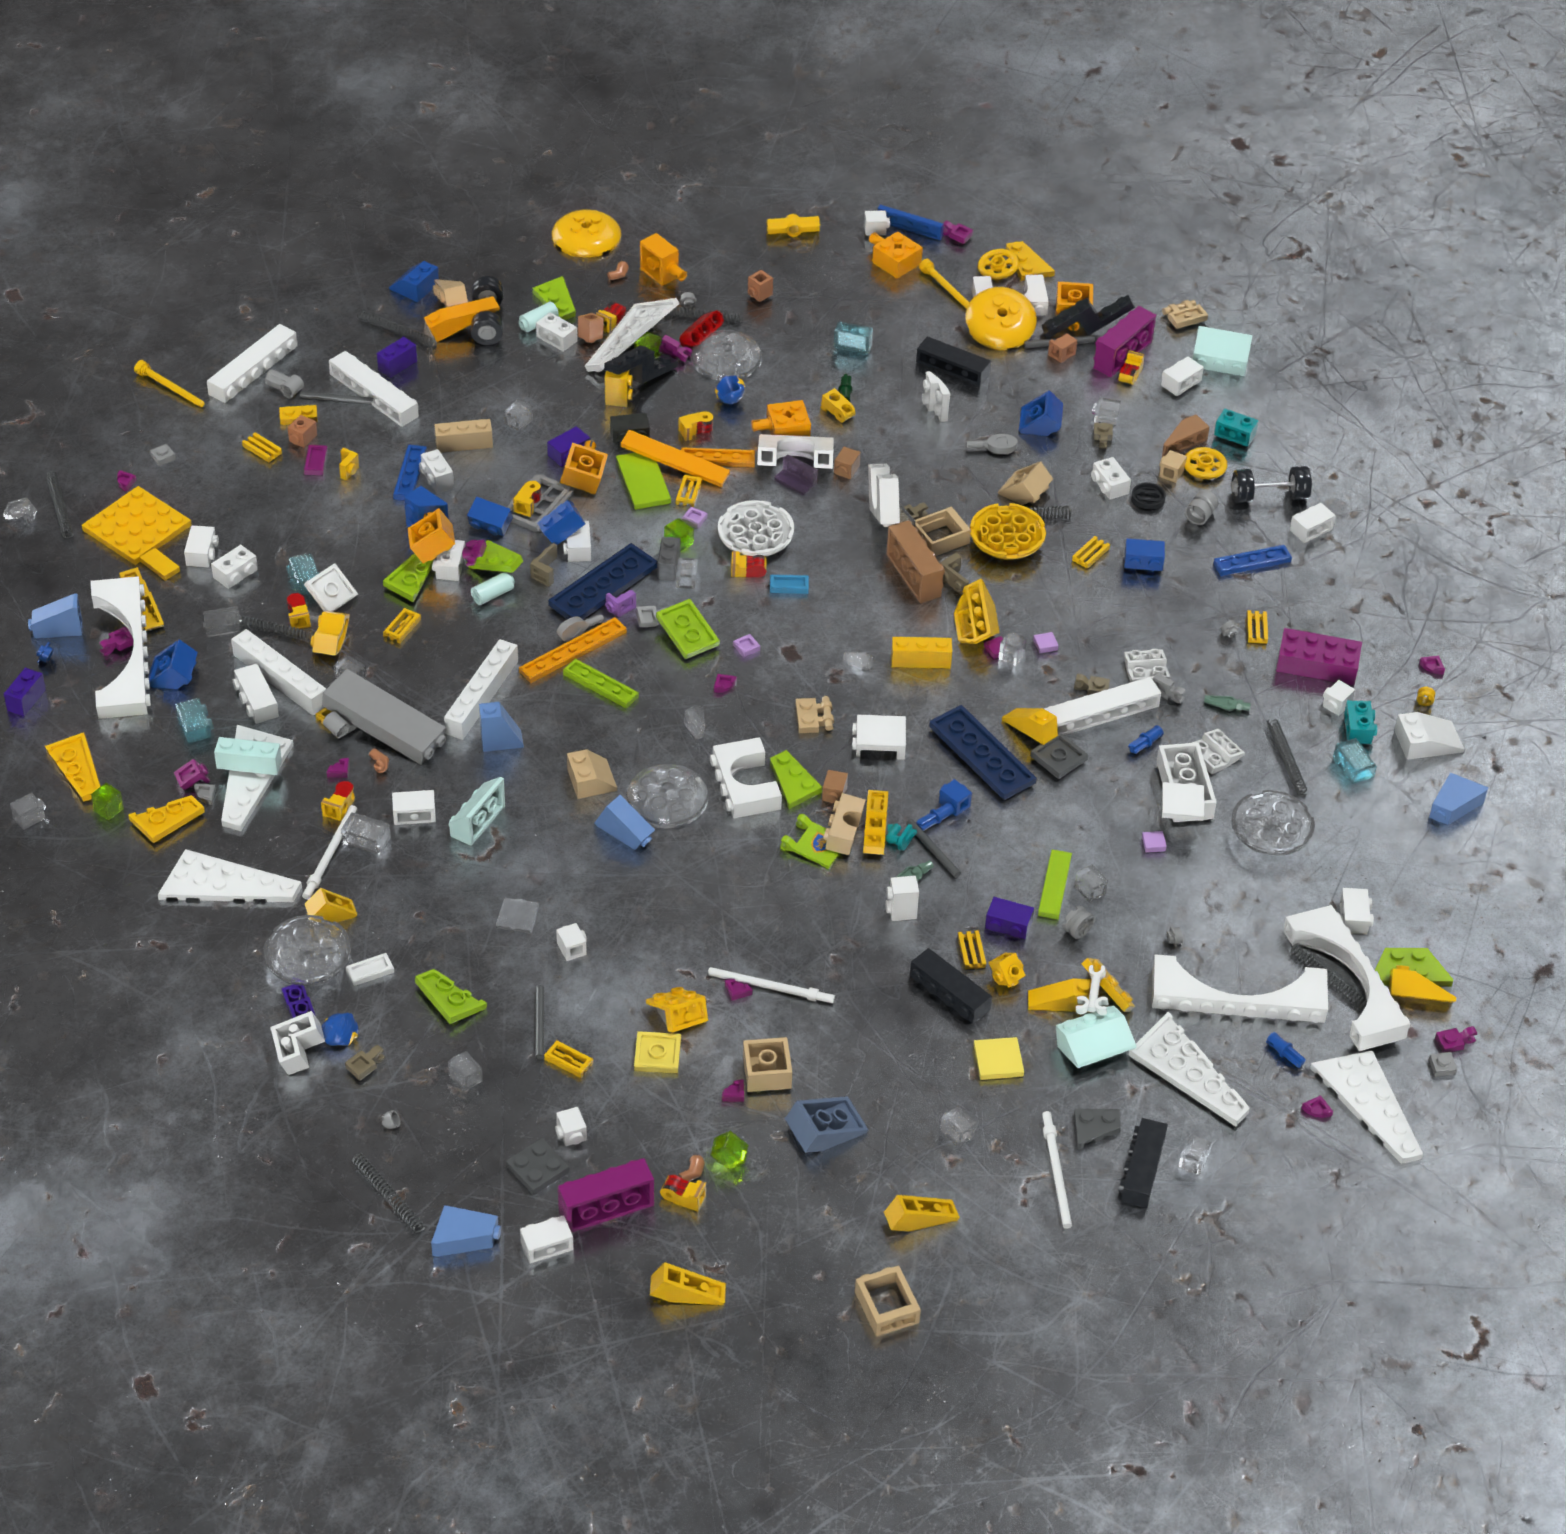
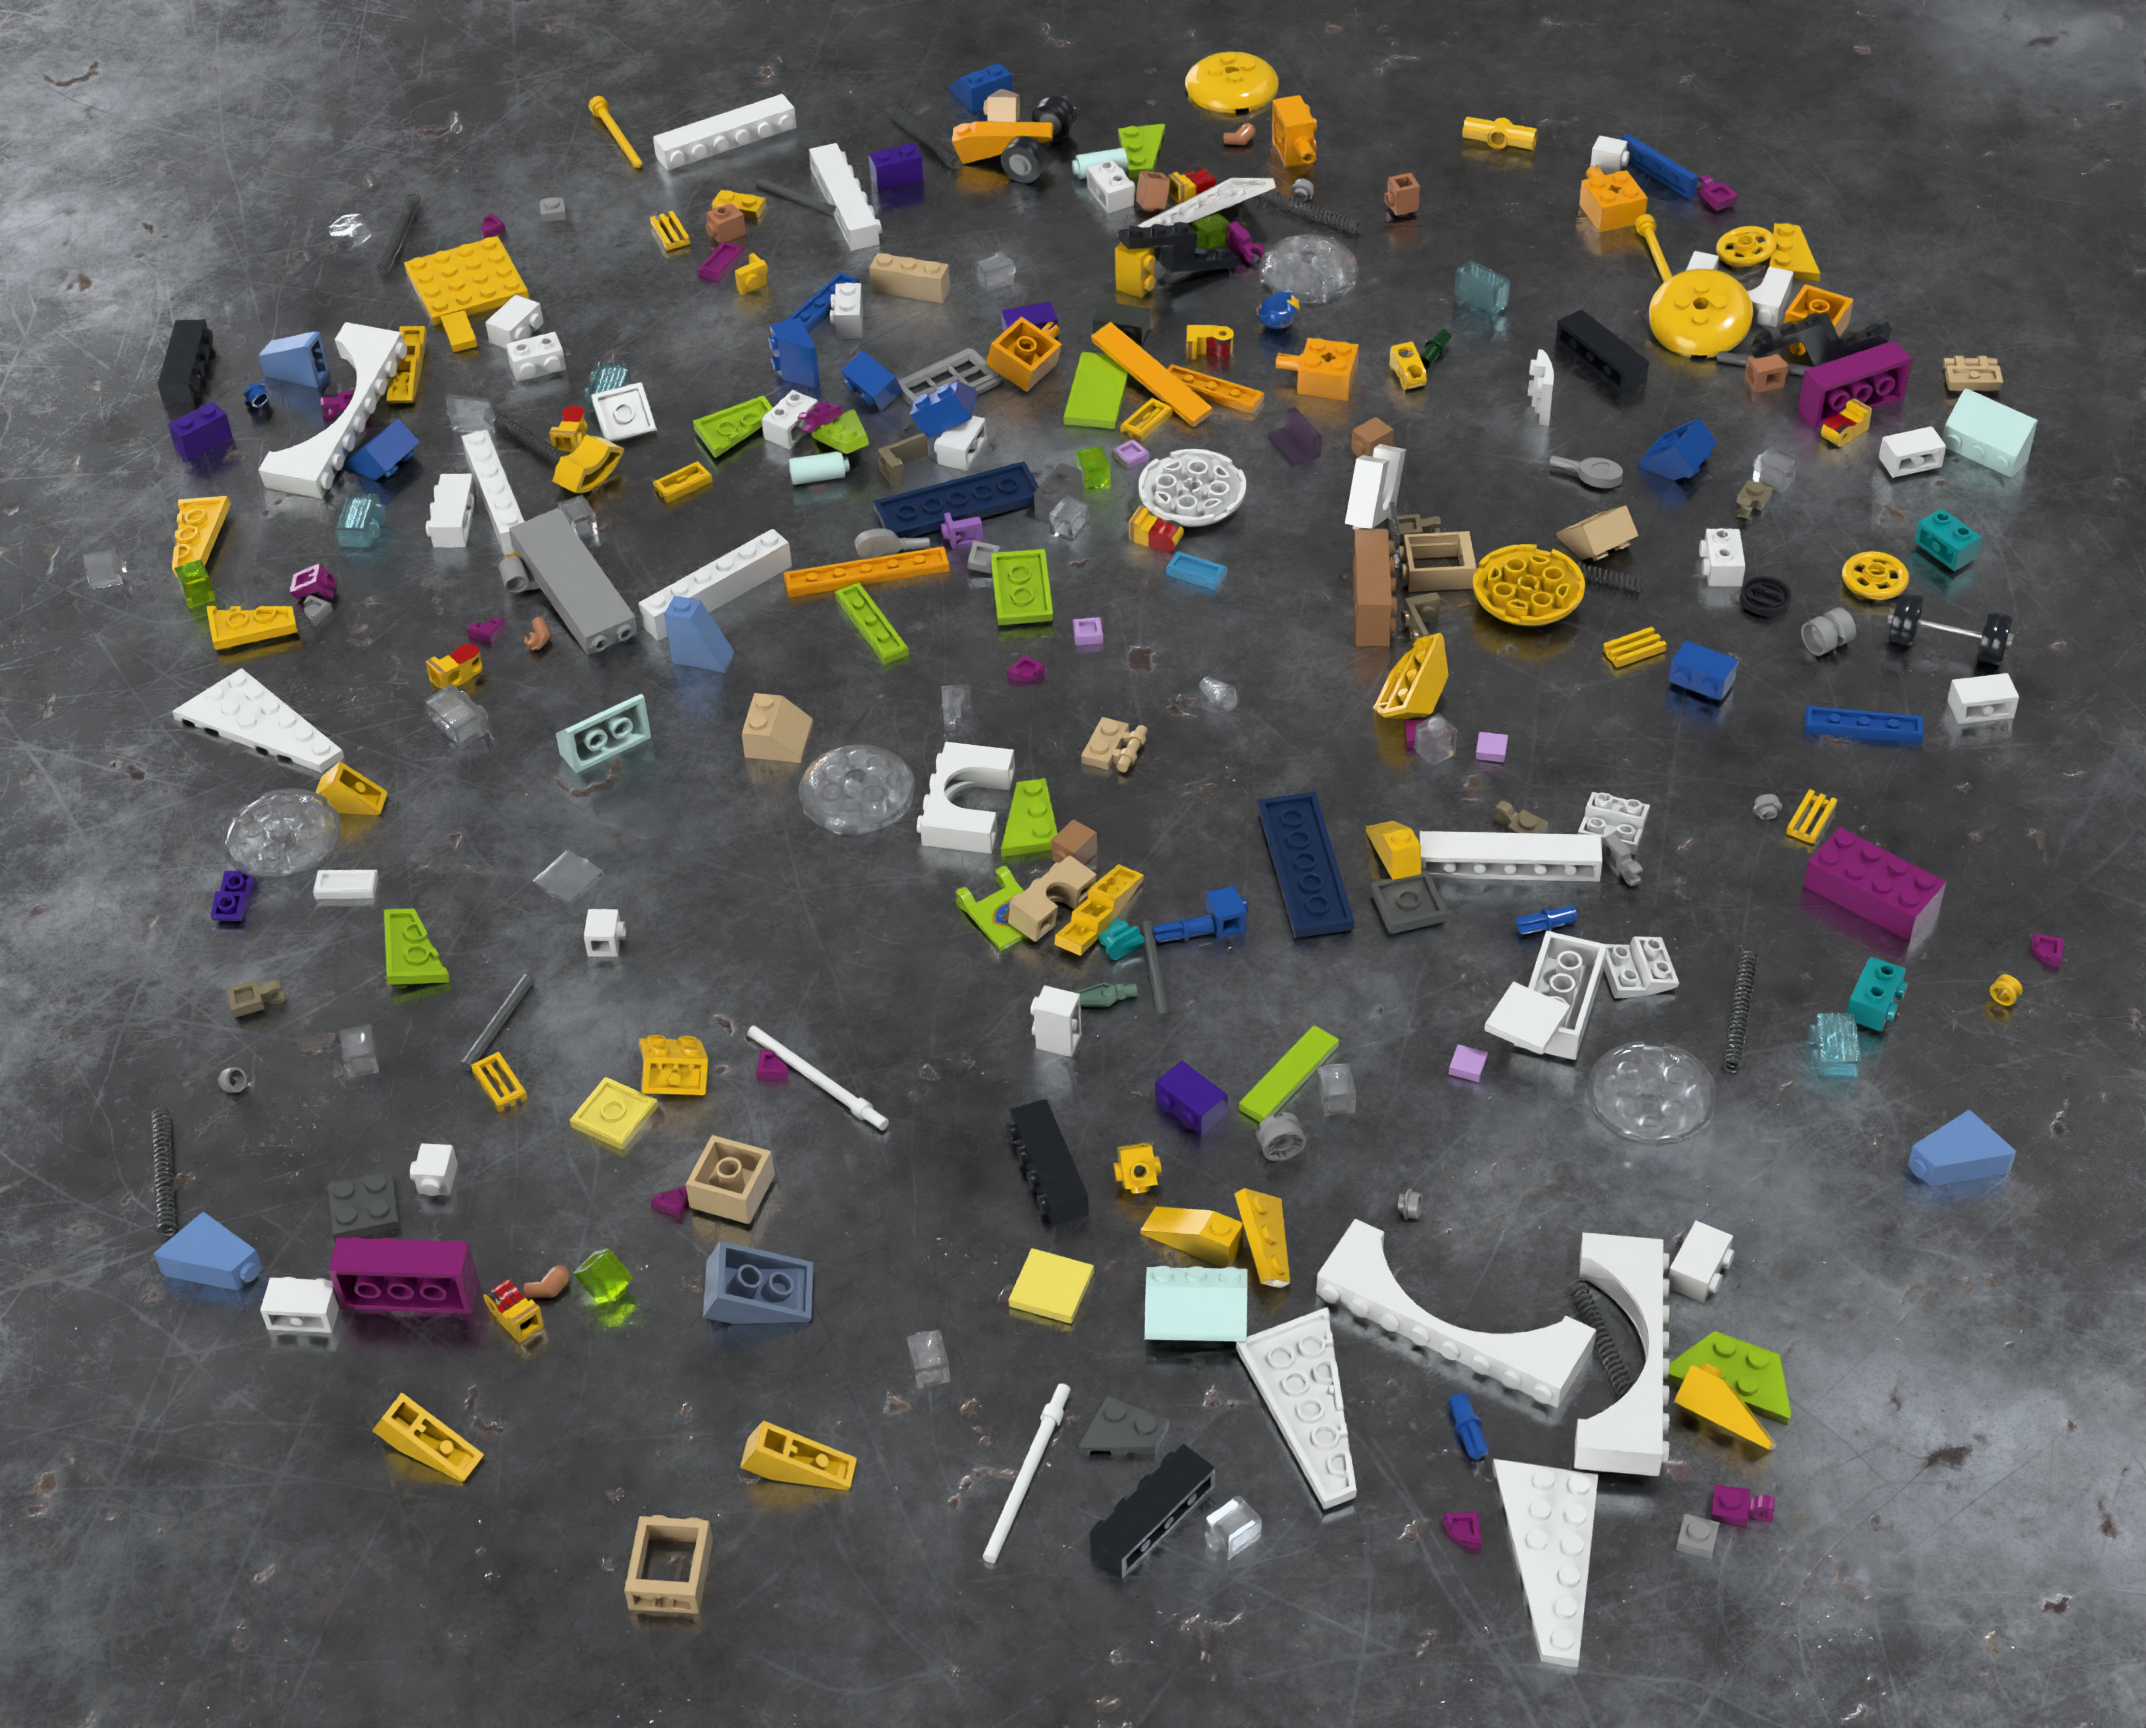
camera: 30 degrees right, 0 degrees up
light aqua brick [214,737,282,775] -> none
white wing [221,725,294,831] -> none
light grey piece [265,369,304,399] -> none
white brick [271,1011,325,1075] -> none
white bar [302,805,357,900] -> none
blue hair [321,1012,359,1046] -> none
white brick [392,790,436,825] -> none
light orange brick [408,508,455,564] -> none
yellow leg [513,481,541,517] -> none
medium blue slope [594,795,655,850] -> none
red beam [679,310,724,348] -> none
white arch [757,434,834,469] -> none
white panel [852,715,906,760] -> none
yellow brick [891,637,952,669] -> none
yellow tile [957,930,986,970] -> none
white bar [1076,965,1109,1015] -> none
tan brick [1159,450,1187,483] -> none
medium nougat slope [1162,414,1210,457] -> none
sand green piece [1204,695,1251,711] -> none
white brick [1323,680,1355,716] -> none
white slope [1394,712,1465,760] -> none

